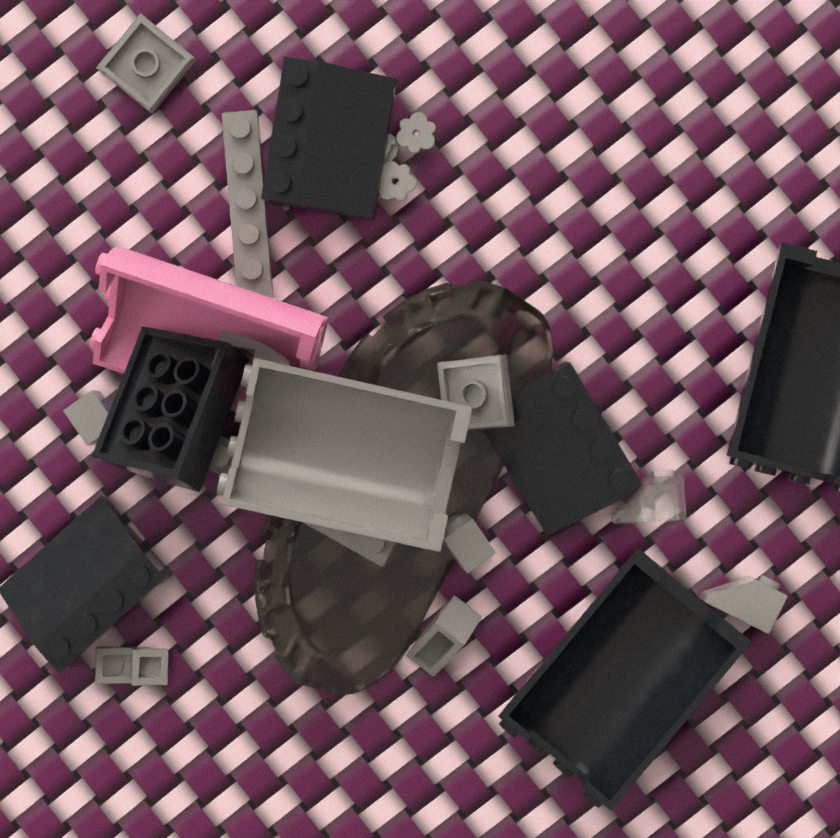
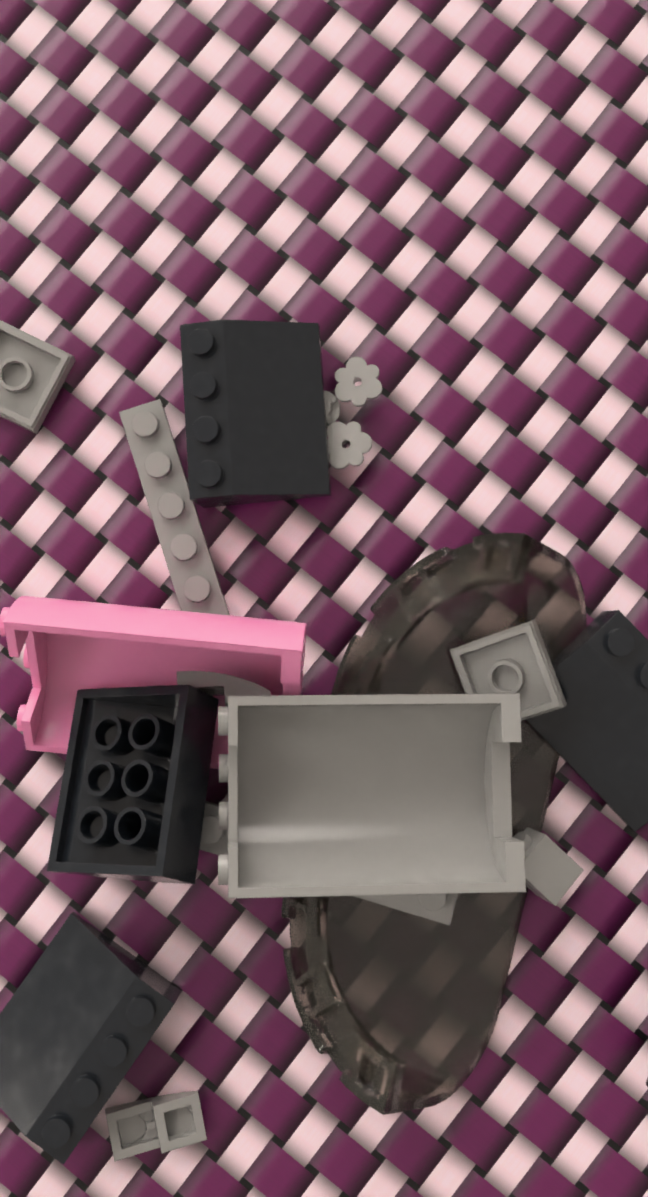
camera: 15 degrees left, 5 degrees down
light grey brick [63,390,111,446] -> none
light grey slope [406,595,482,677] -> none

